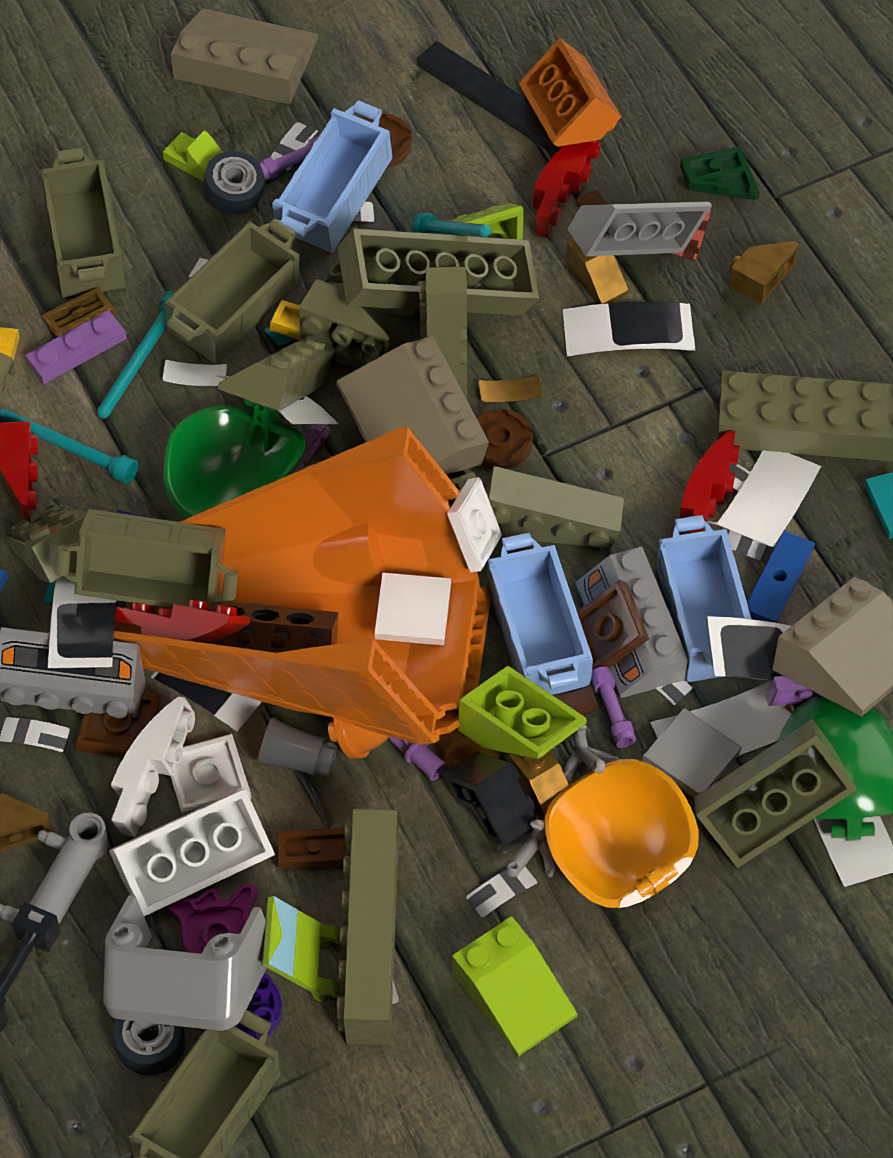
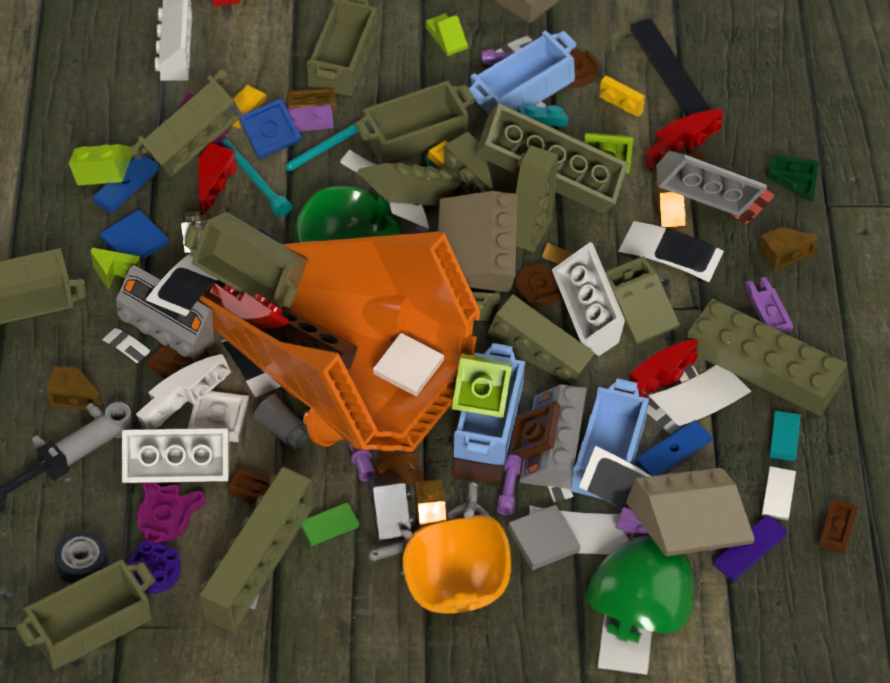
camera: 25 degrees right, 5 degrees down
light grey windscreen [103,895,267,1031] -> none
wheel [203,151,264,214] -> none
lime flag [263,896,341,1002] -> none
teal piece [411,212,491,238] -> none
white tile [447,477,502,573] -> none
lime slope [452,916,578,1057] -> none
lime slope [458,666,587,759] -> none
white sticker [466,867,537,917] -> none
orange slope [519,38,622,147] -> none
olive slope [694,719,857,868] -> none
none -> blue tile [239,98,302,160]
none -> bright green tile [301,502,359,547]
none -> lime slope [452,354,513,418]
none -> teal plate [517,104,568,127]
none -> white slope [552,242,625,356]
none -> yellow plate [599,76,645,117]
none -> olive slope [605,256,680,345]
none -> medium lavender hinge [745,277,793,334]

